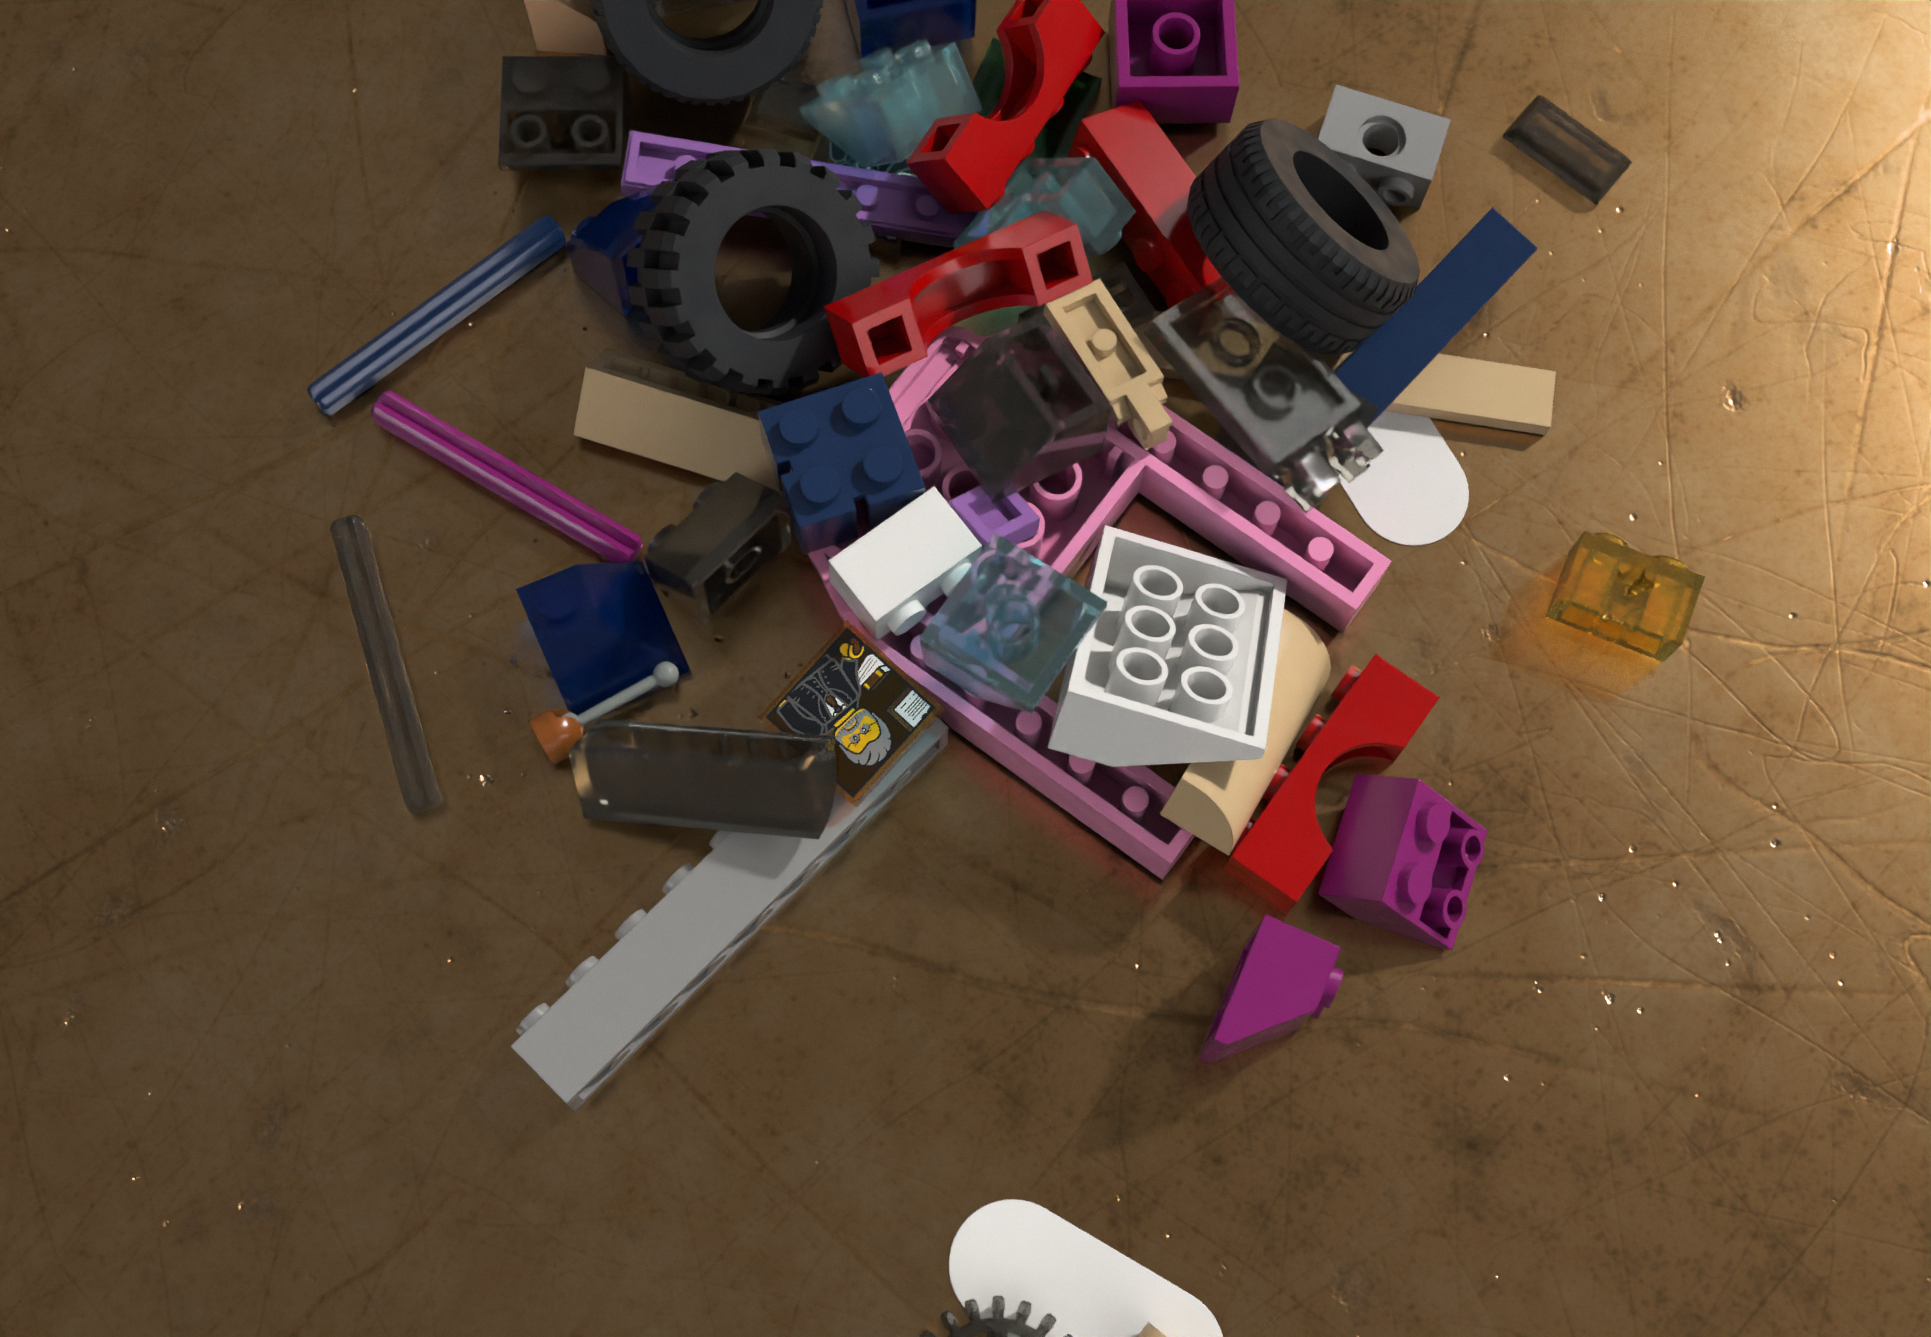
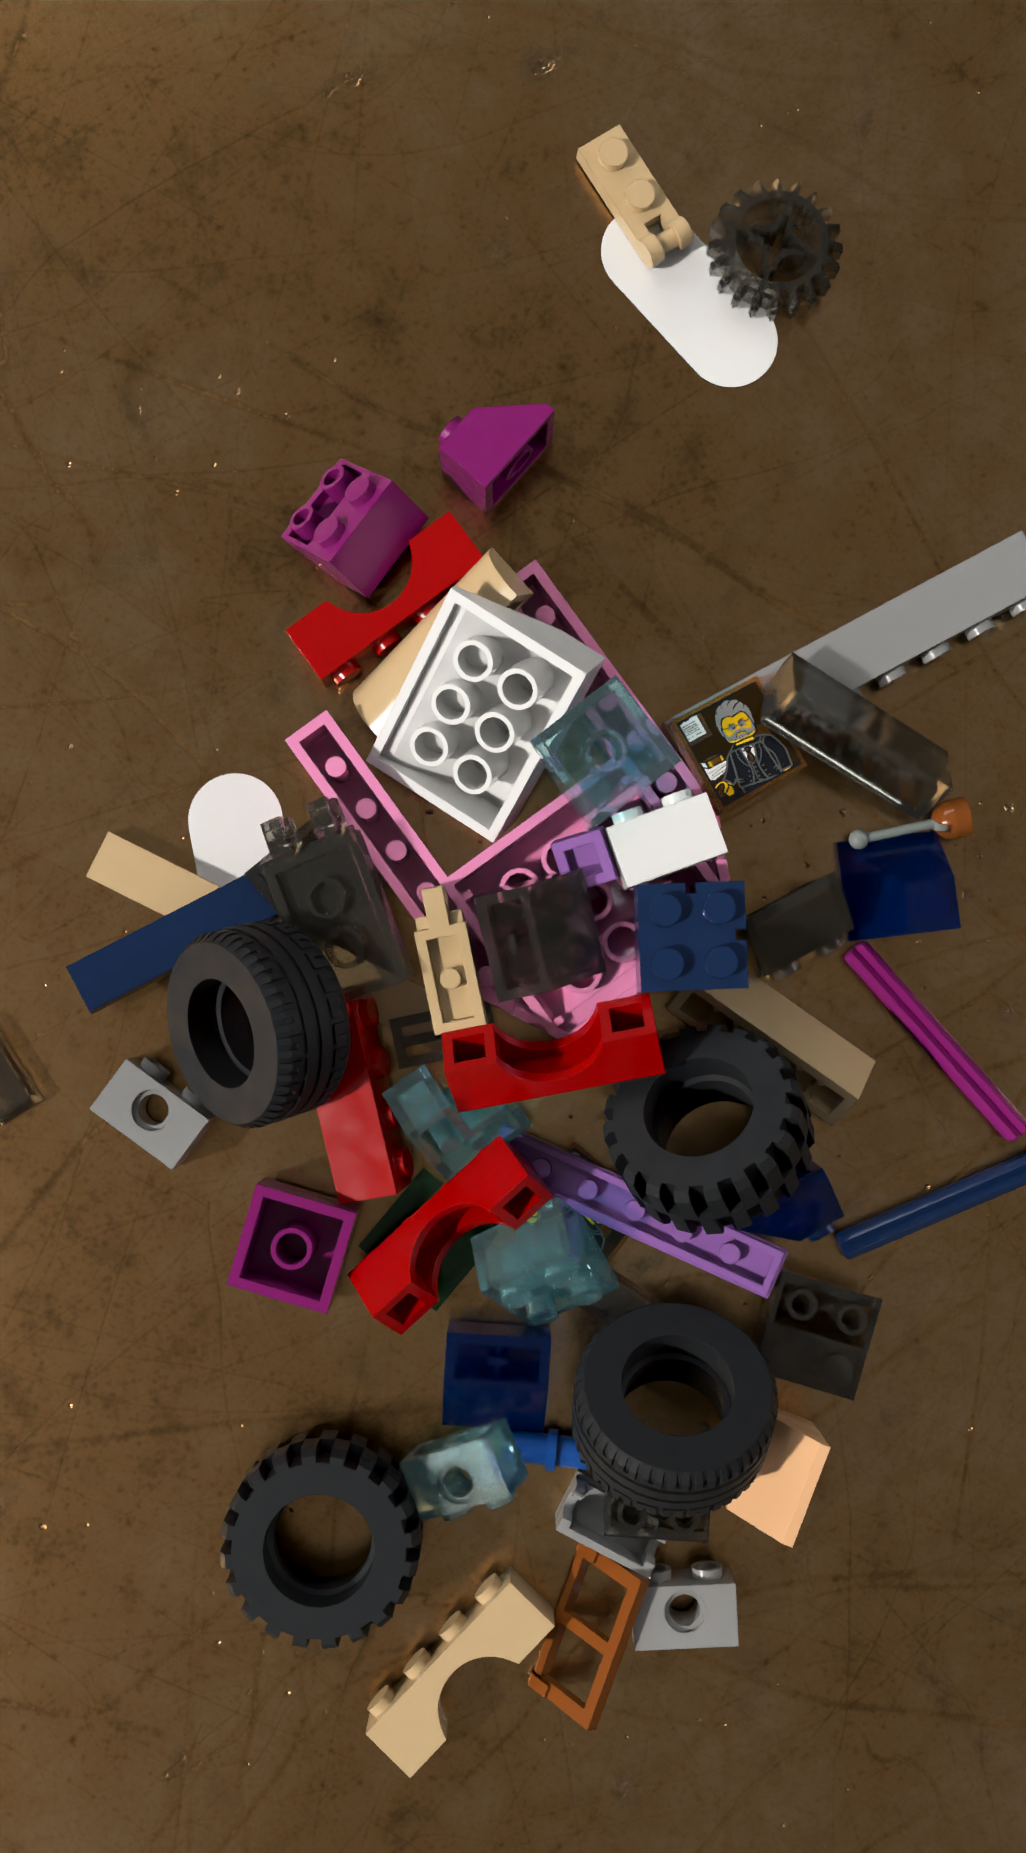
camera: 160 degrees left, 15 degrees up
clear yellow brick [1545,531,1705,662] -> none

